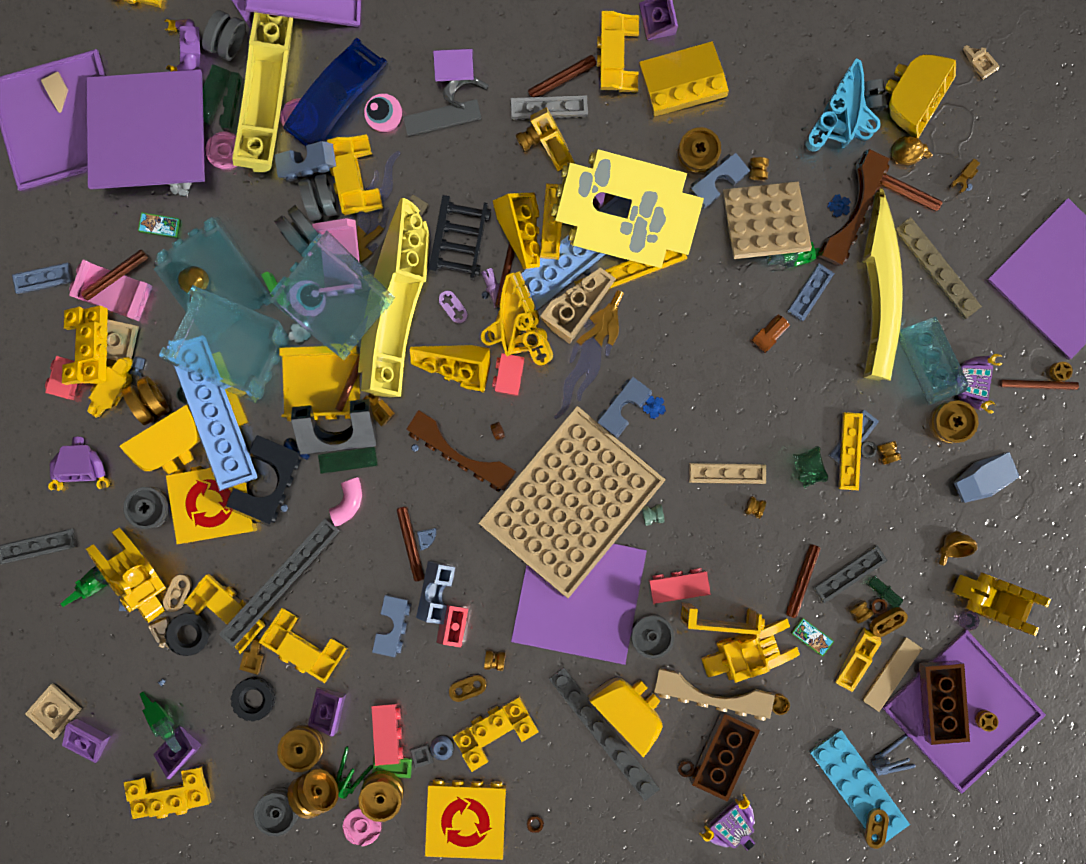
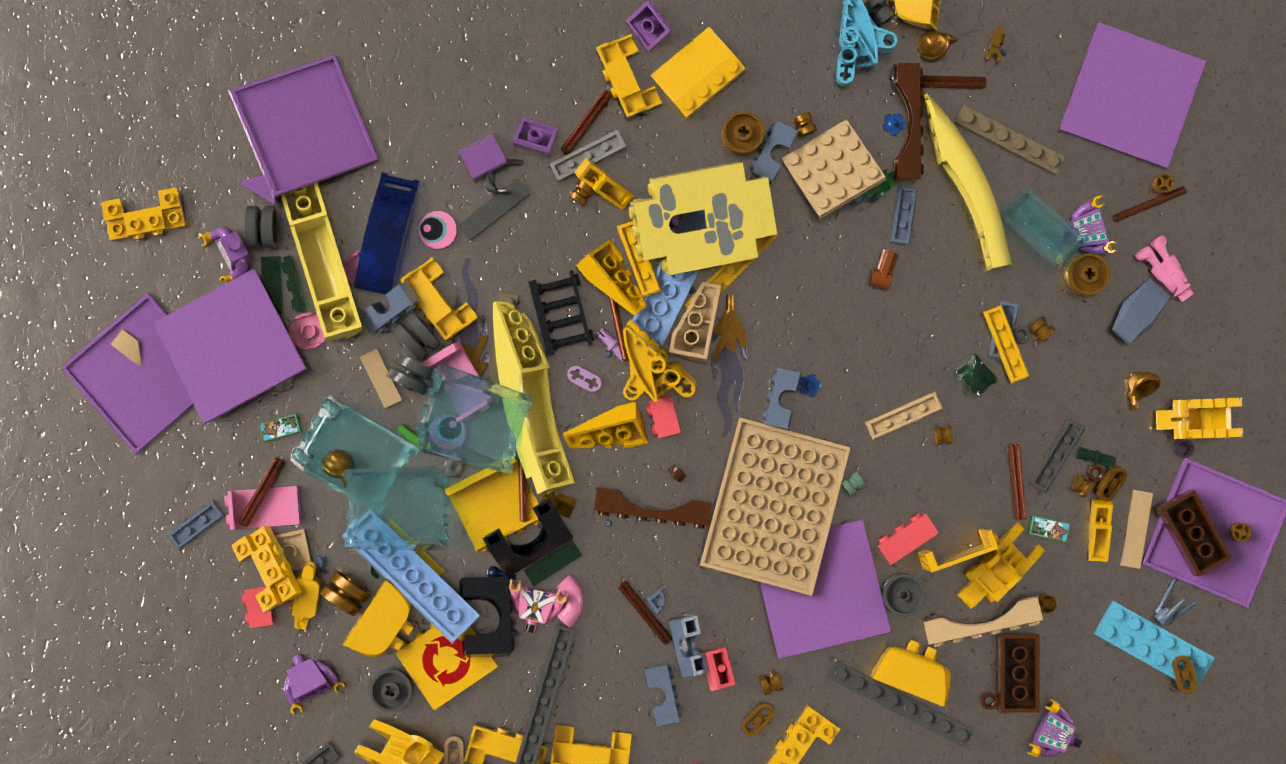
camera: 25 degrees left, 0 degrees up
none -> tan tile [360,349,402,409]
none -> torso [509,579,569,633]
none -> medium lavender slope [512,117,558,156]
none -> bright pink piece [1135,235,1194,302]

